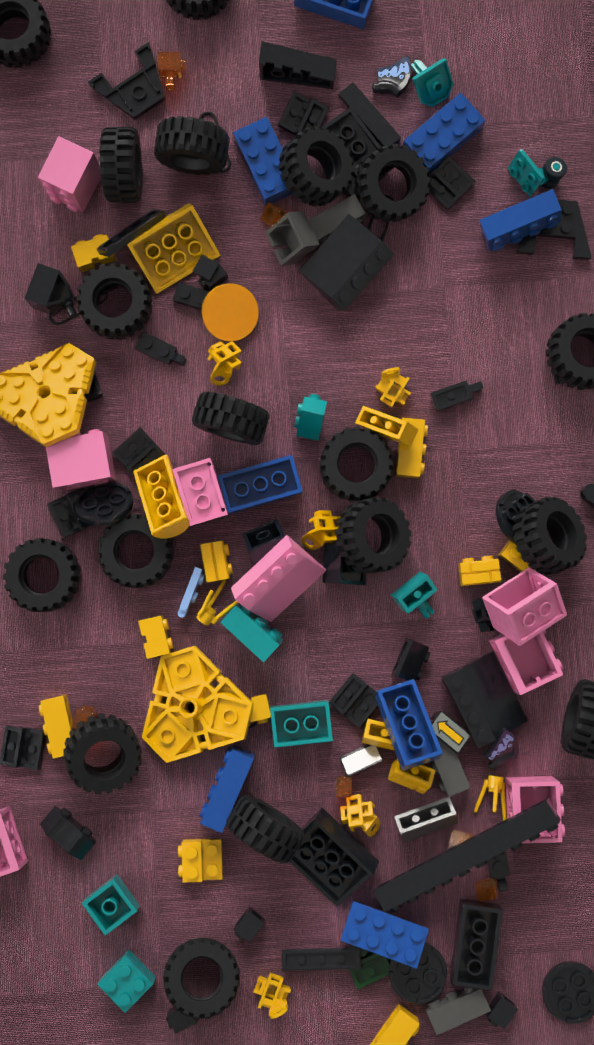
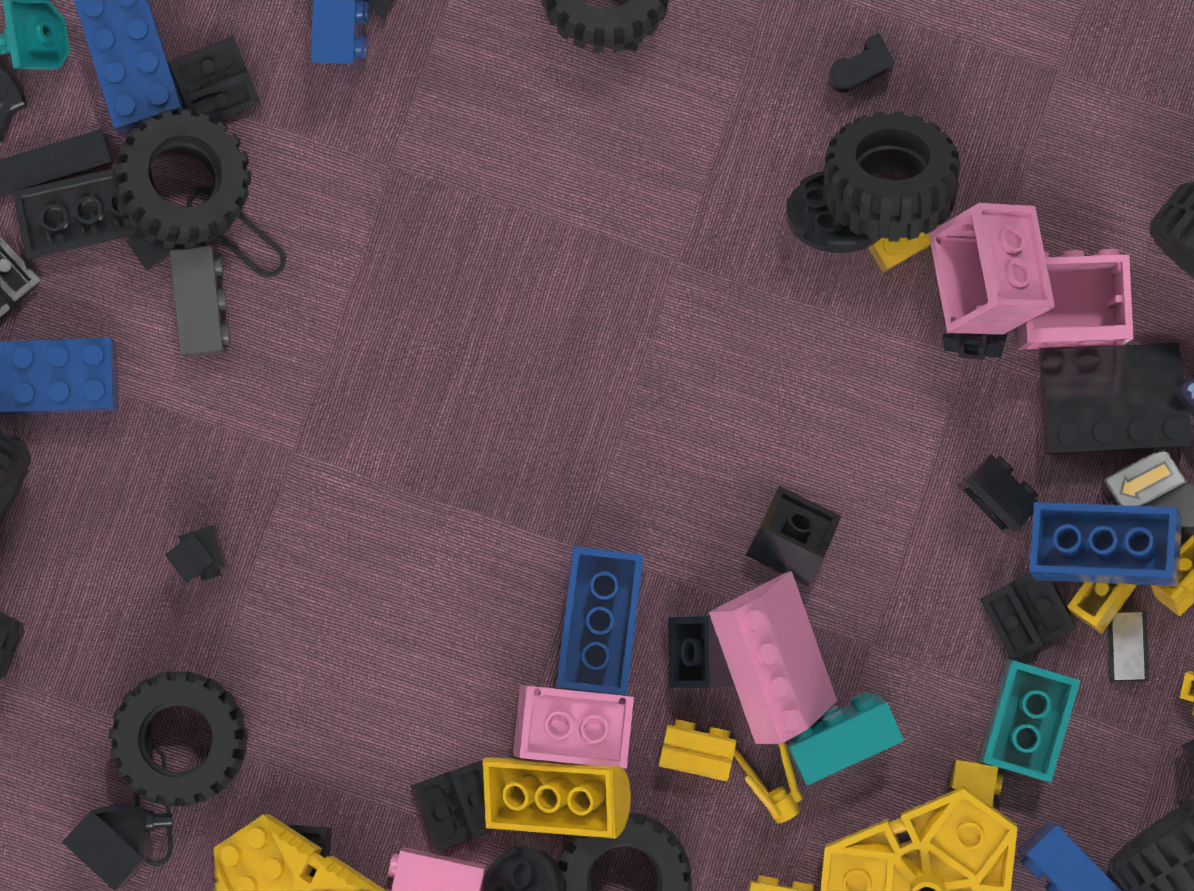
camera: 75 degrees left, 0 degrees up
yellow brick [71,234,117,273] -> none
black tile [97,209,166,257] -> none
yellow slope [127,203,220,294] -> none
black plate [134,331,187,366] -> none
black plate [173,282,209,310] -> none
light blue hinge [178,567,205,618] -> none
black tyre [192,391,270,445] -> none
light orange tile [202,283,259,341] -> none
yellow piece [207,341,242,386] -> none
clear orange slope [260,202,288,227] -> none
dark grey piece [265,211,320,266] -> none
black tyre [279,127,354,206] -> none
teal brick [294,394,327,441] -> none
black slope [298,214,394,311] -> none
yellow piece [301,510,341,550] -> none
black tyre [320,427,394,502] -> none
black tyre [335,497,412,573] -> none
clear orange slope [336,775,352,797] -> none
yellow brick [355,406,419,447] -> none
yellow piece [375,367,411,407] -> none
teal brick [391,572,438,618] -> none
yellow brick [395,418,428,479] -> none
black plate [430,380,483,412] -> none
yellow brick [458,556,501,586] -> none

